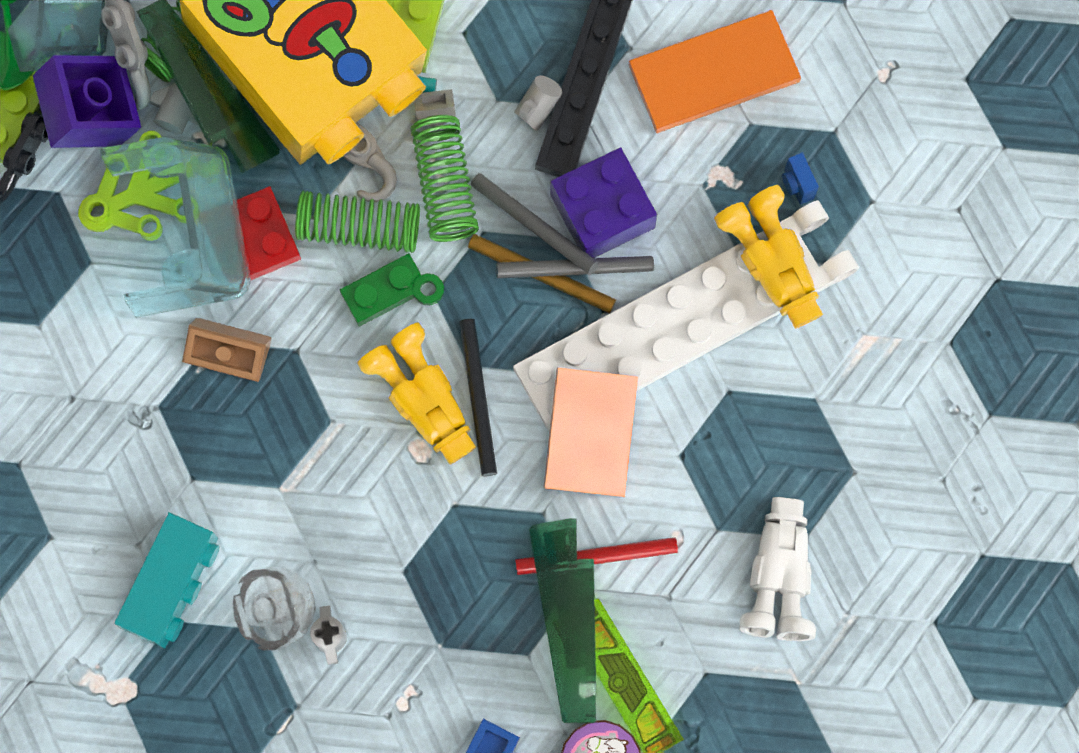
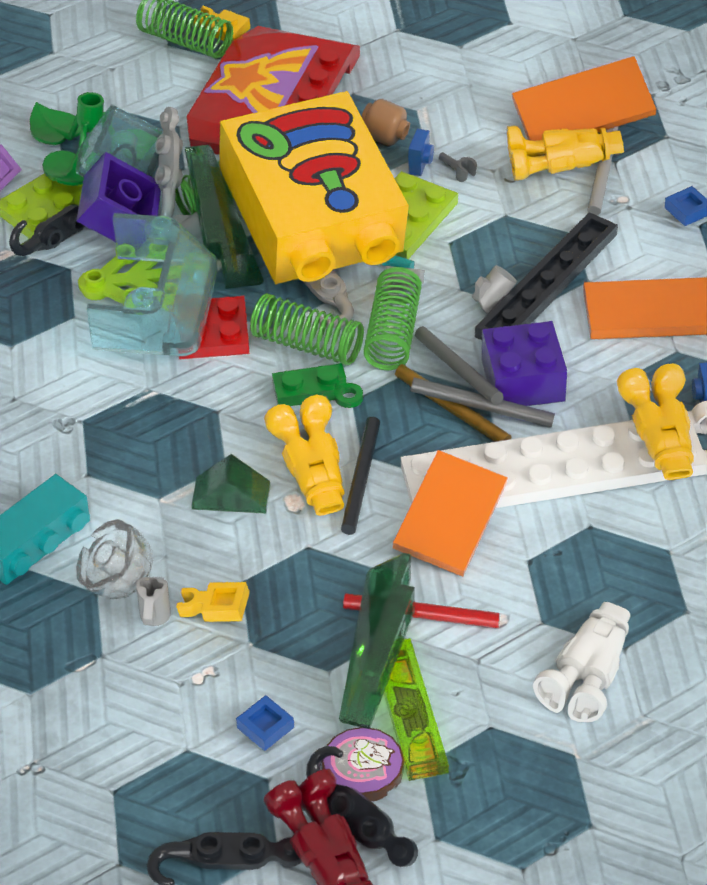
camera: 20 degrees right, 30 degrees down
medium nougat slope [182,318,272,382] -> none
none -> yellow plate [176,582,250,622]
none -> clear green slope [191,454,271,514]

